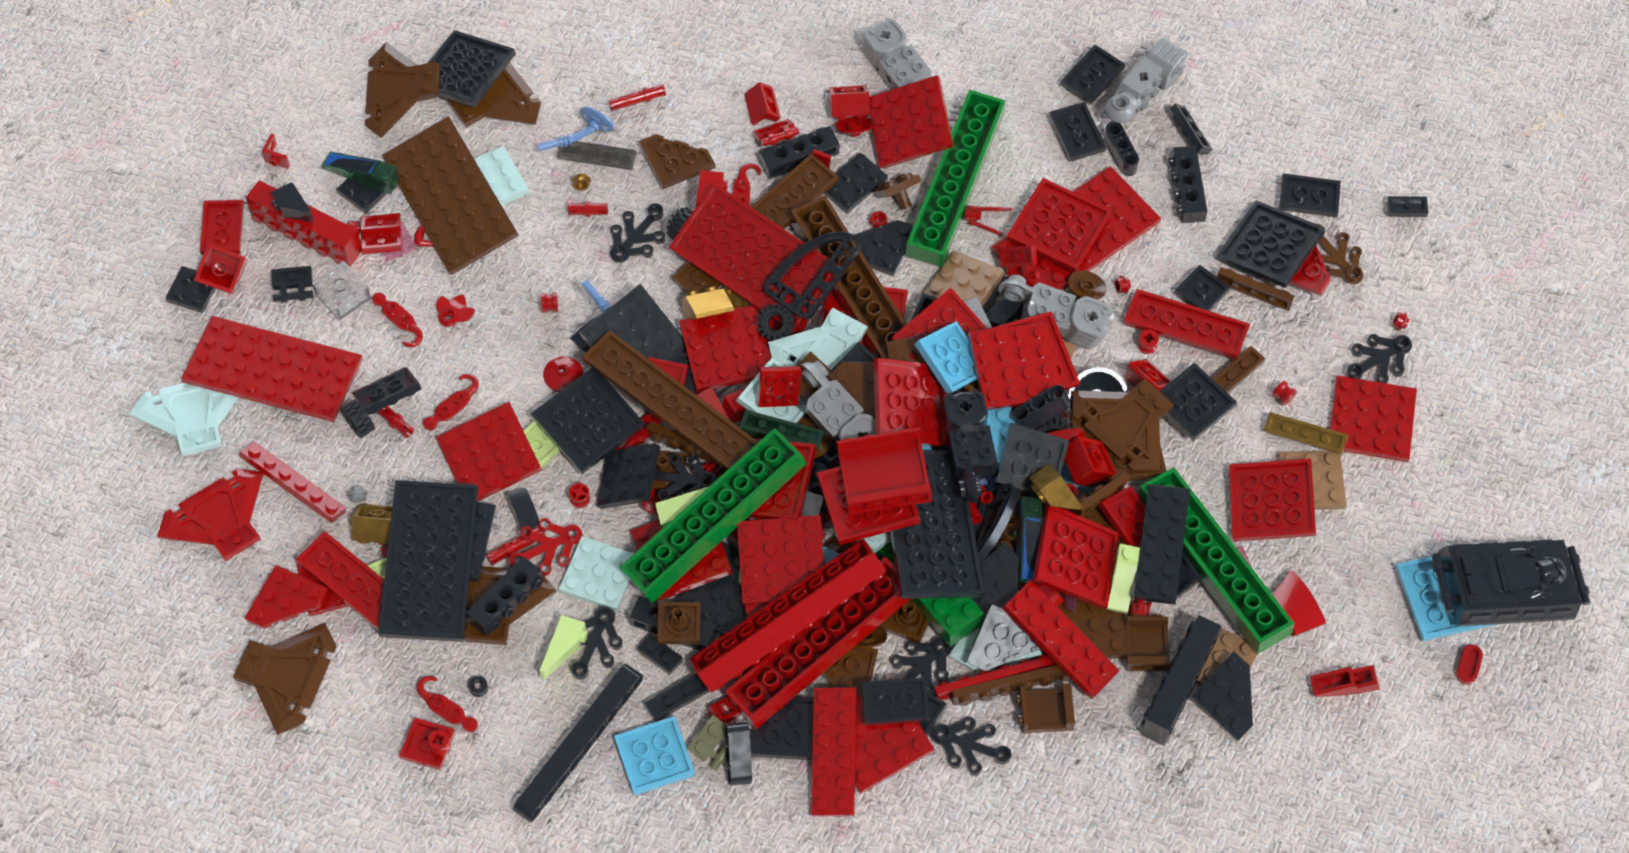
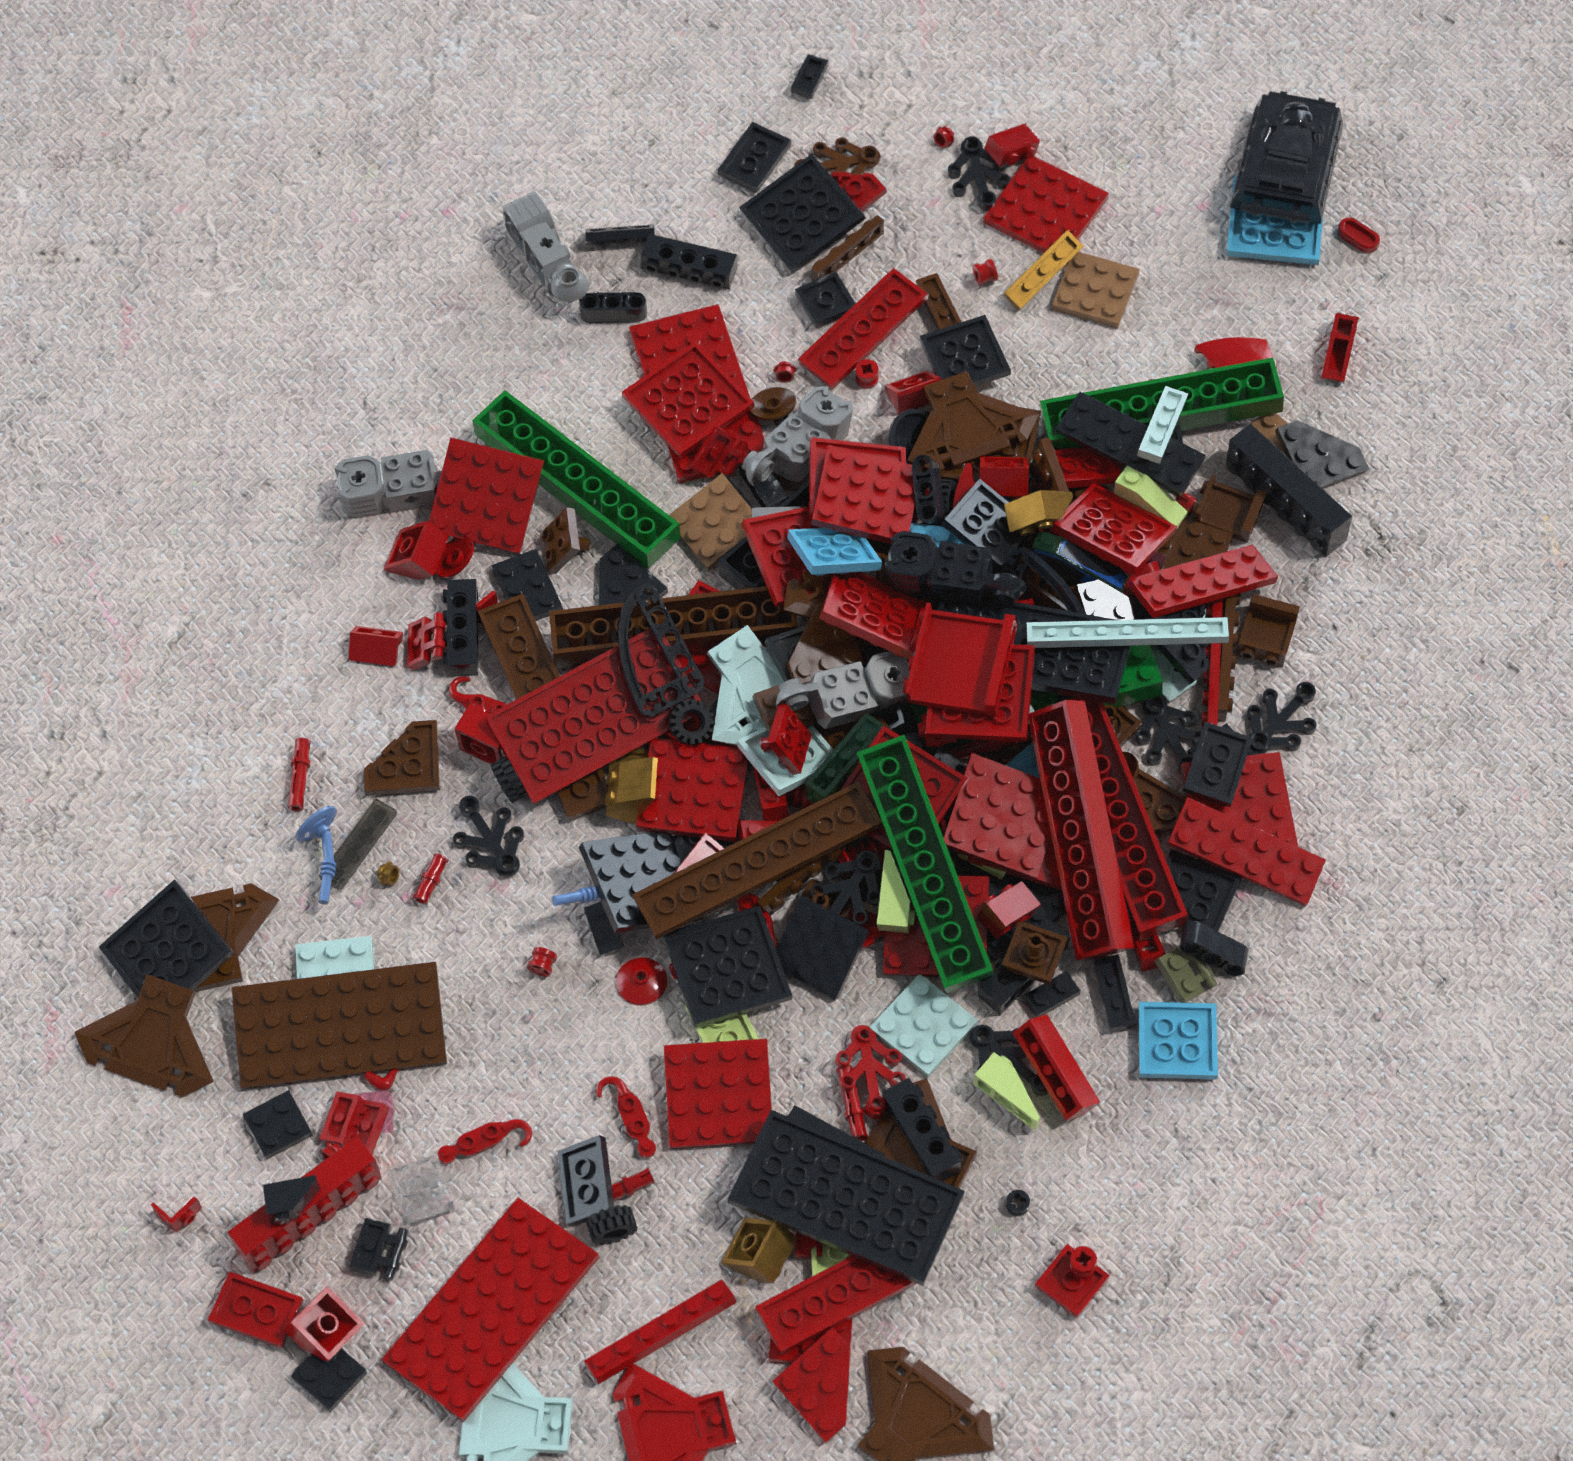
camera: 65 degrees left, 0 degrees up
clear green slope [321,151,400,194] -> none
light grey plate [347,487,368,502] -> none
red piece [417,676,478,733] -> none
red plate [436,294,475,327] -> none
black slope [506,488,539,531] -> none
black beam [513,663,644,823] -> none
red wheel [569,483,590,508] -> none
red plate [869,211,888,228] -> none
red plant [965,205,1012,236] -> none
black plate [1049,102,1106,162] -> none
black plate [1061,44,1125,105] -> none
red plate [1229,458,1316,542] -> none
none -> brick [977,881,1041,939]
none -> red brick [984,123,1040,167]
none -> red brick [1013,1014,1100,1121]
none -> light aqua plate [1027,617,1229,648]
none -> light aqua plate [1137,386,1188,464]

